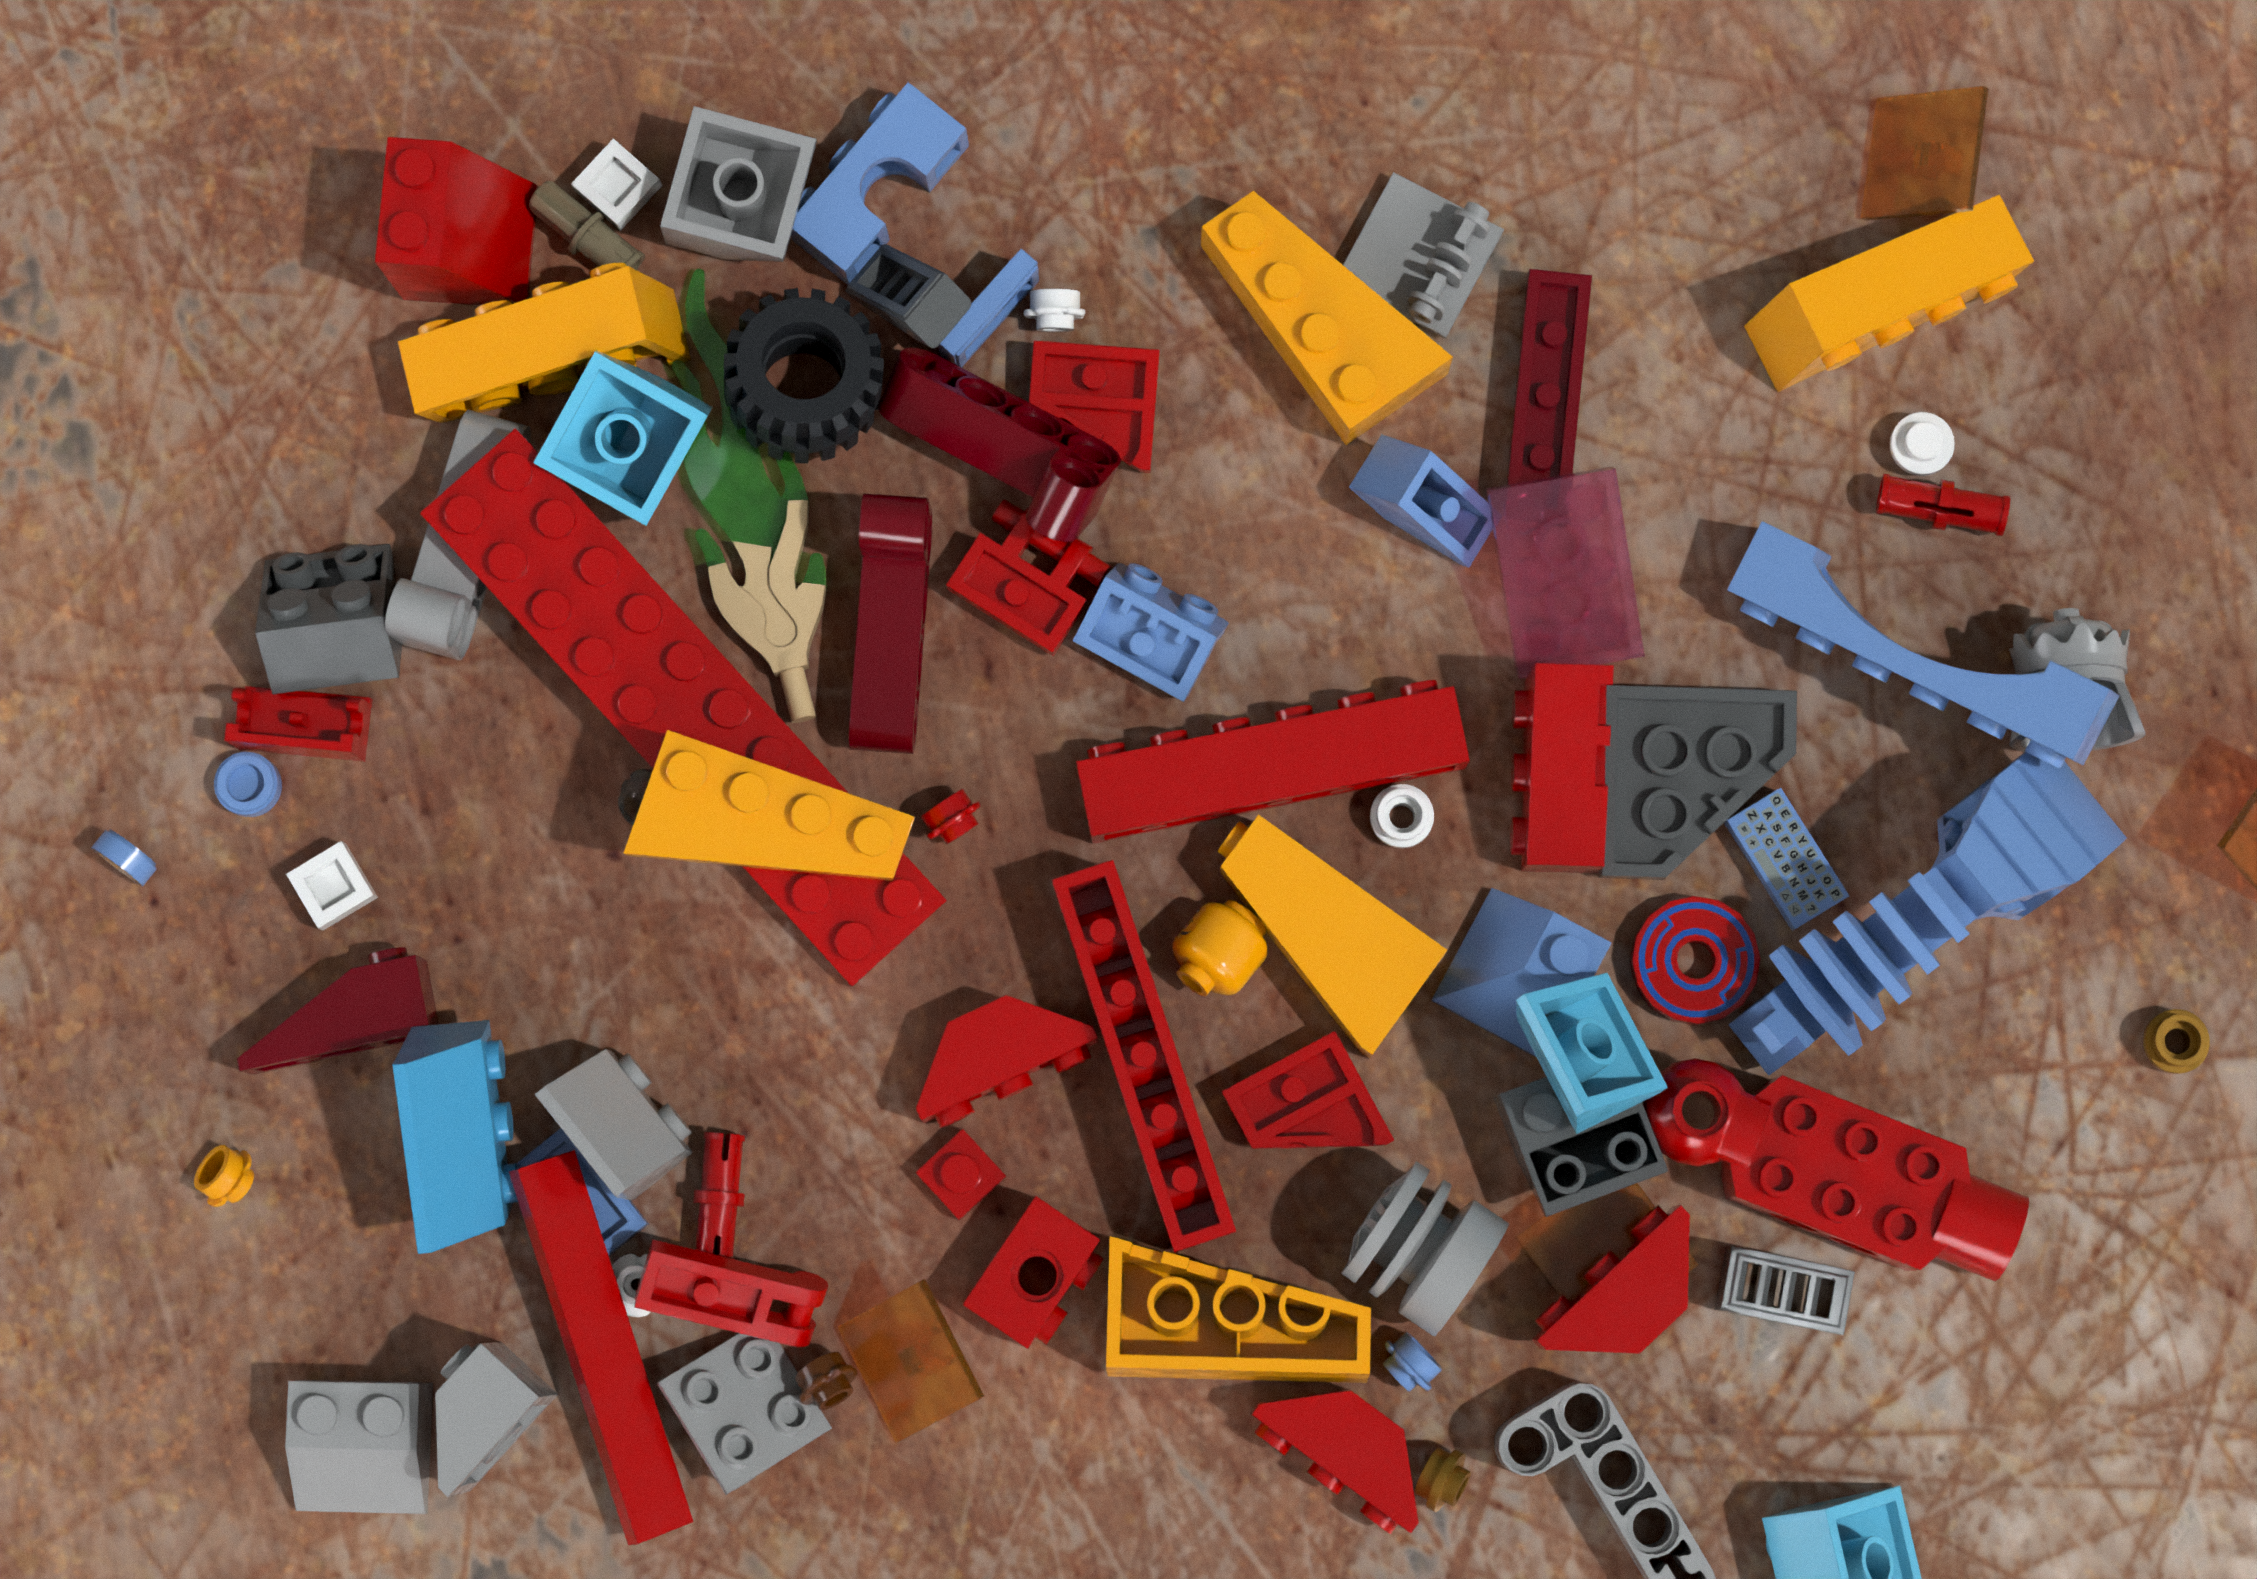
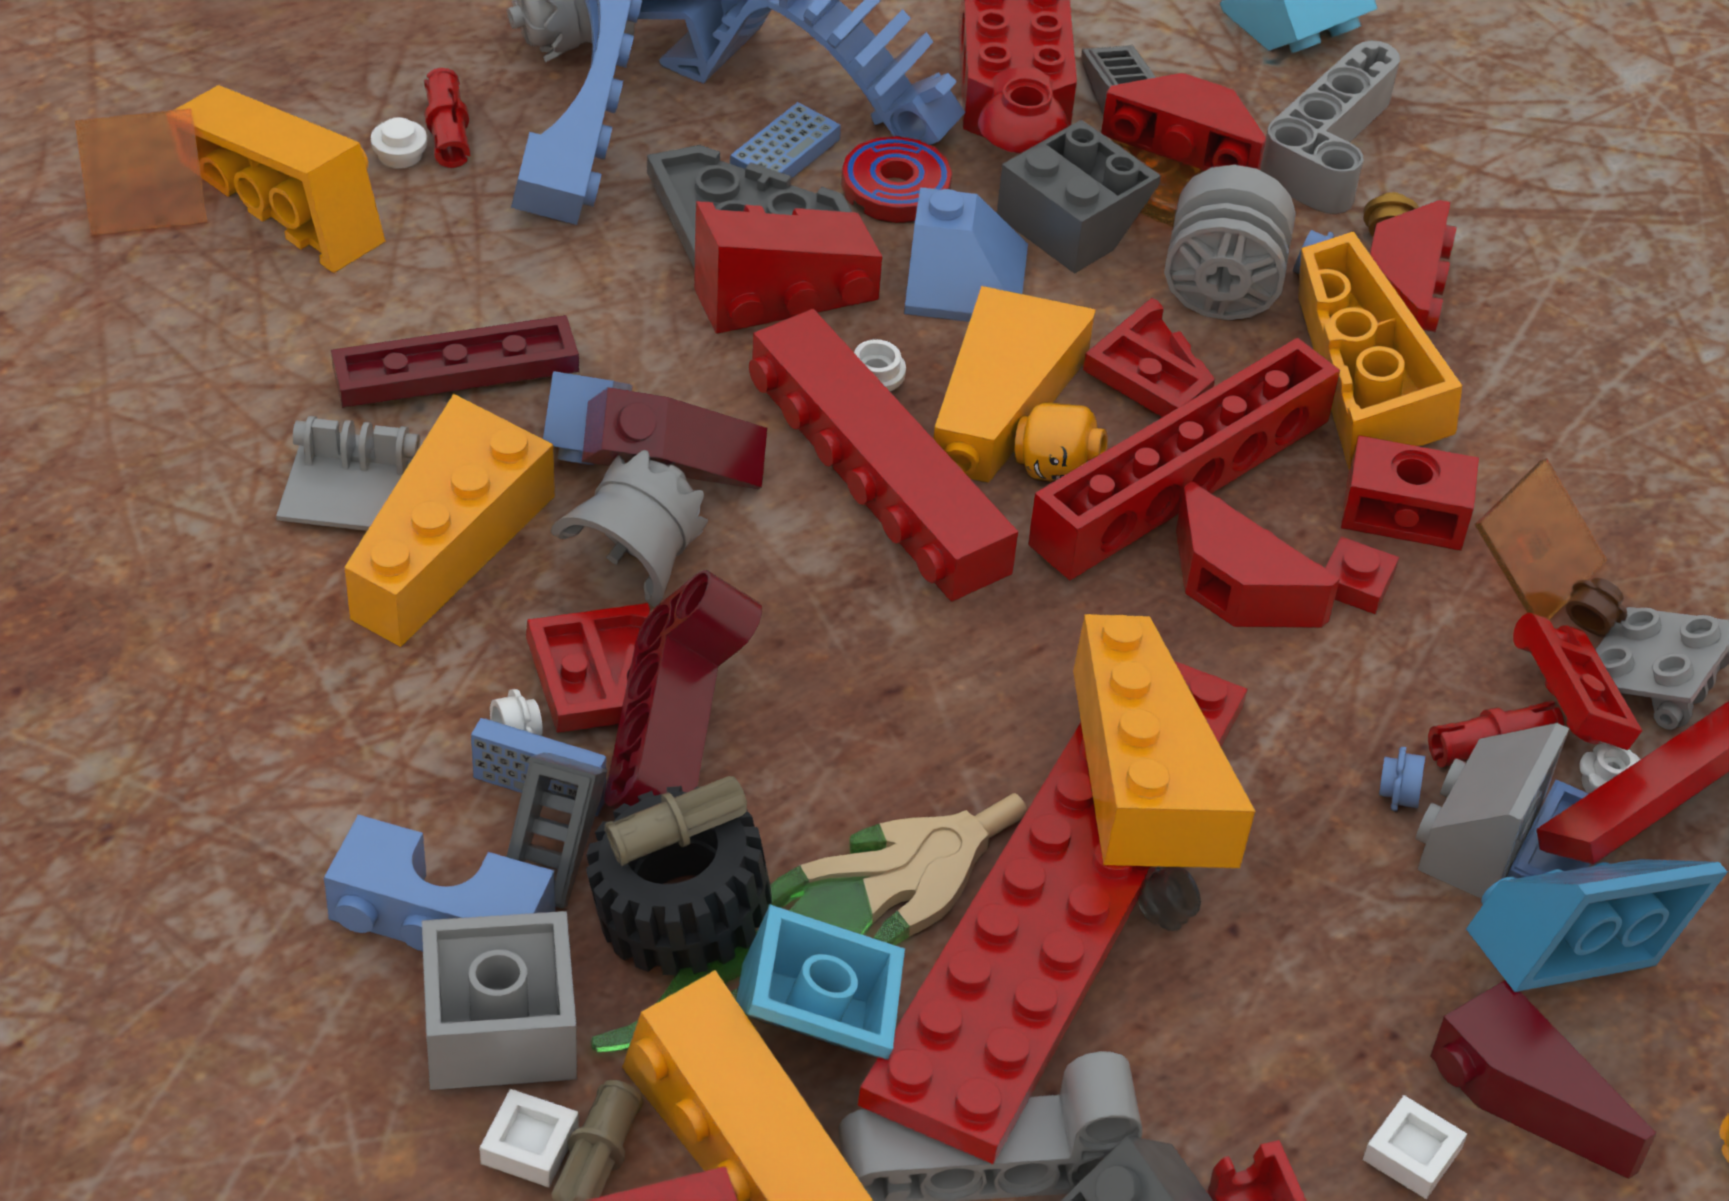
camera: 120 degrees left, 35 degrees down
dark red beam [849,493,933,754] -> none
red plate [921,789,981,845] -> none
red plate [946,499,1111,656] -> none
medium blue bracket [1073,563,1229,702] -> none
clear pink plate [1487,466,1645,679] -> none
medium azure slope [1516,973,1668,1134] -> none
none -> light grey hat [551,450,708,607]
none -> dark red slope [582,387,767,489]
none -> dark tan axle [604,776,747,866]
none -> medium blue plate [1379,747,1425,812]

